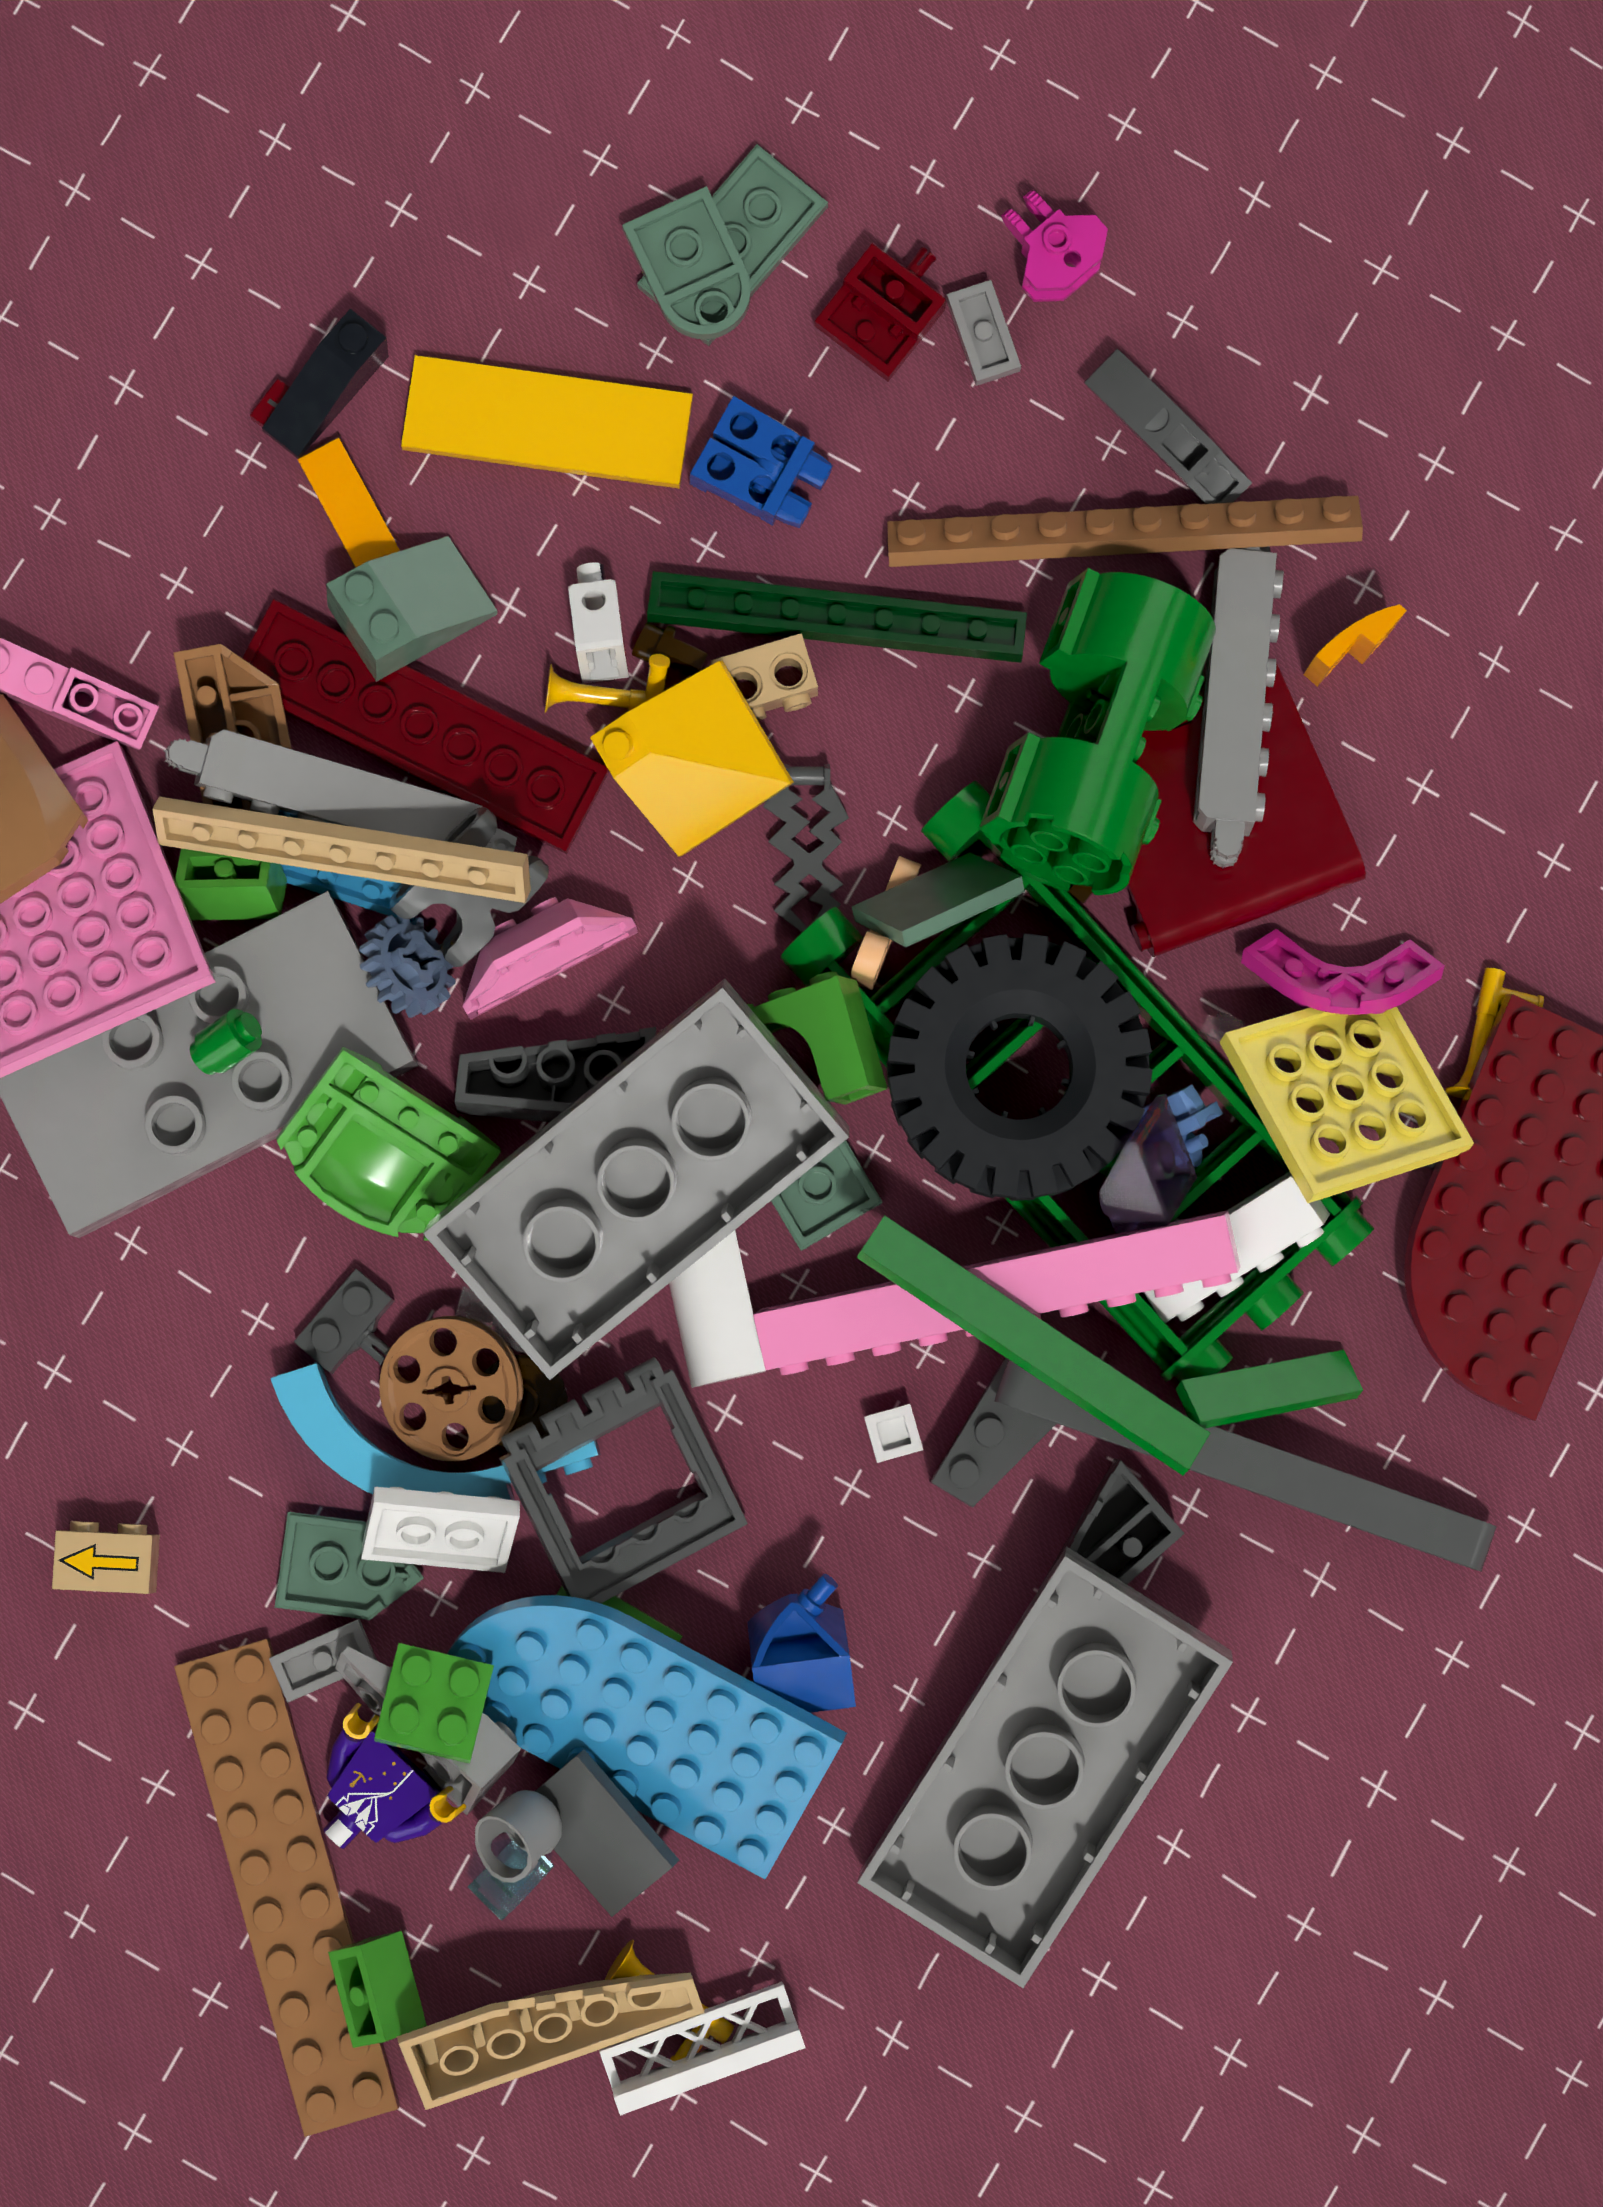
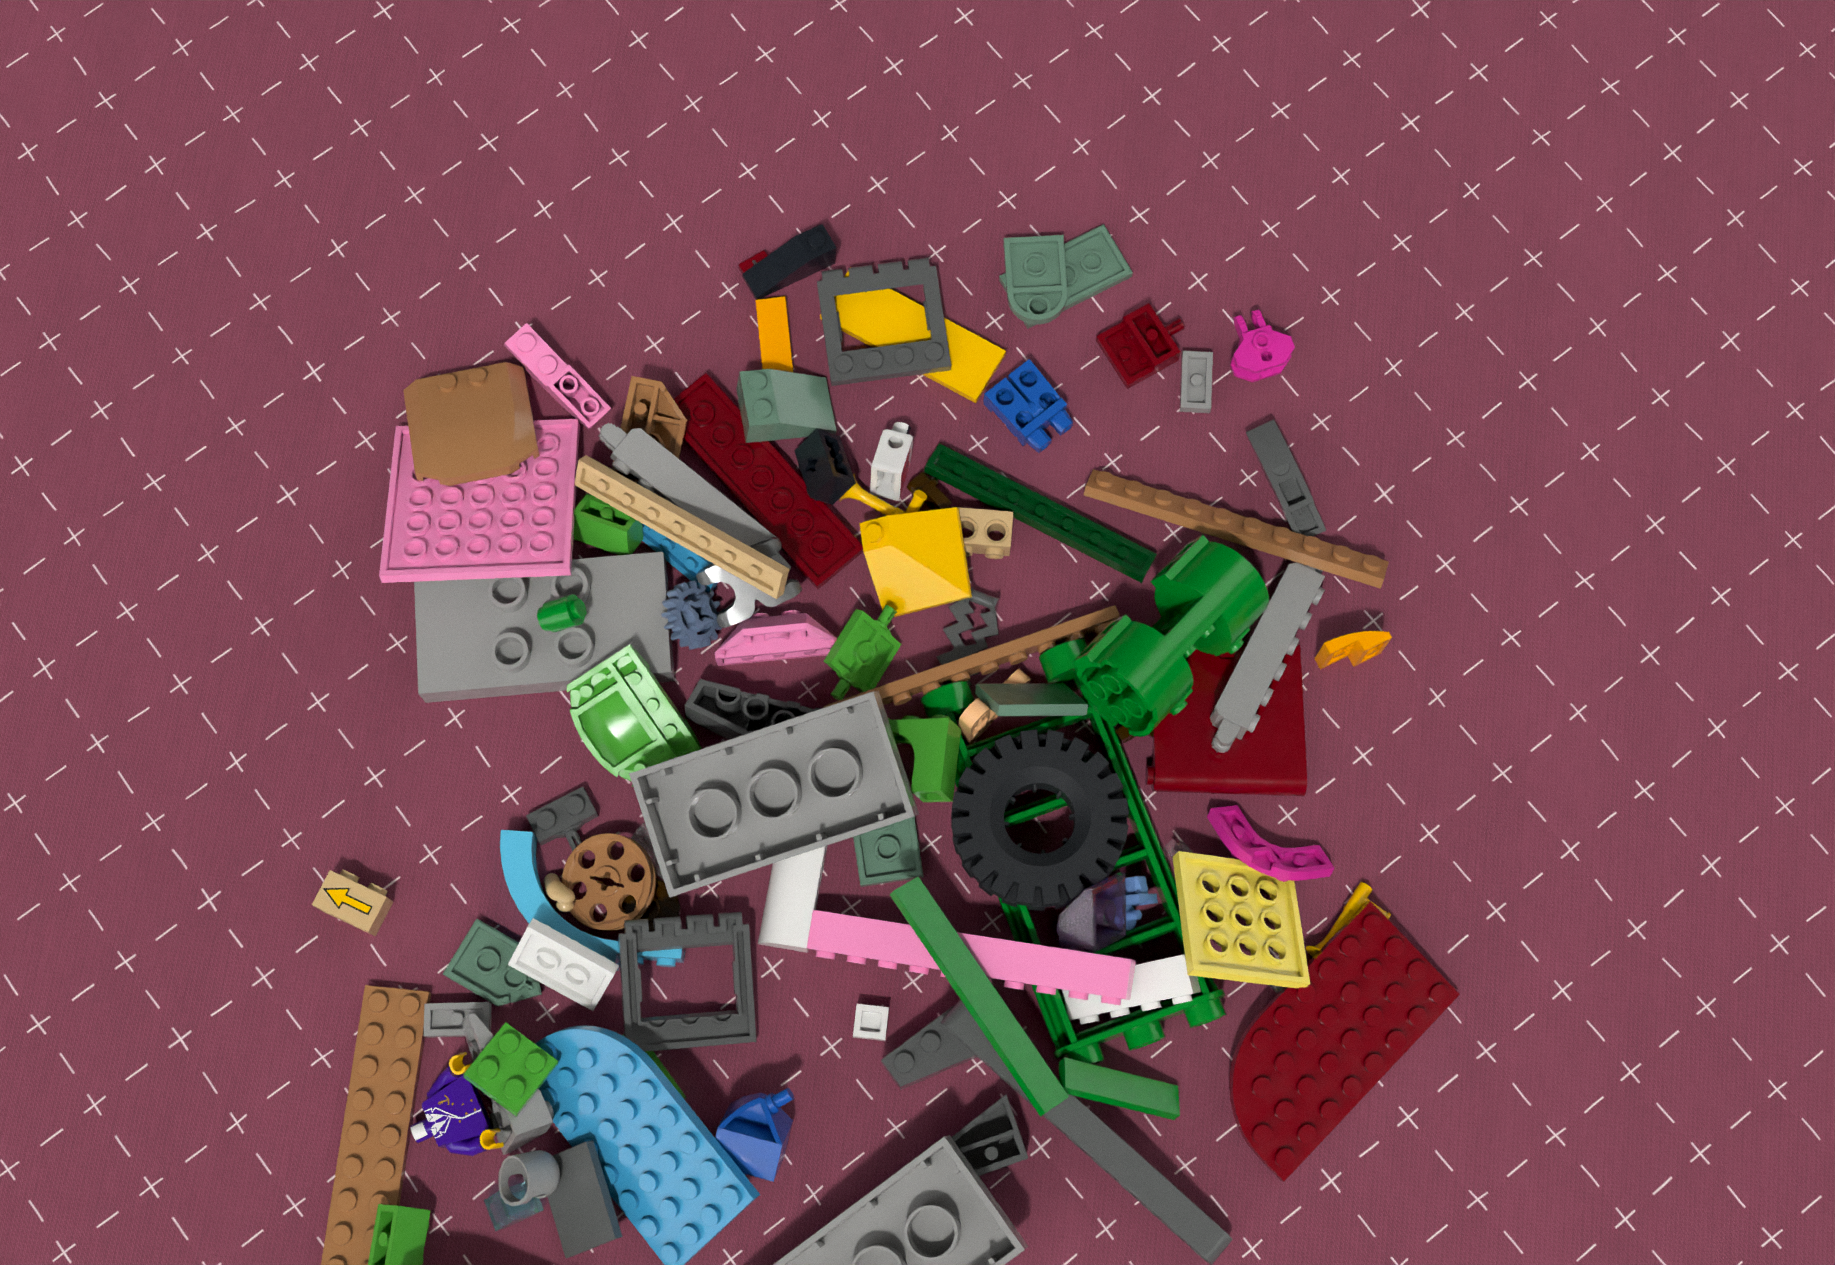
camera: 25 degrees right, 10 degrees down
none -> tan arm [544,873,575,912]
none -> black brick [794,428,856,505]
none -> dark grey hinge [817,257,951,386]
none -> bright green plate [823,605,901,700]
none -> medium nougat plate [823,605,1120,708]

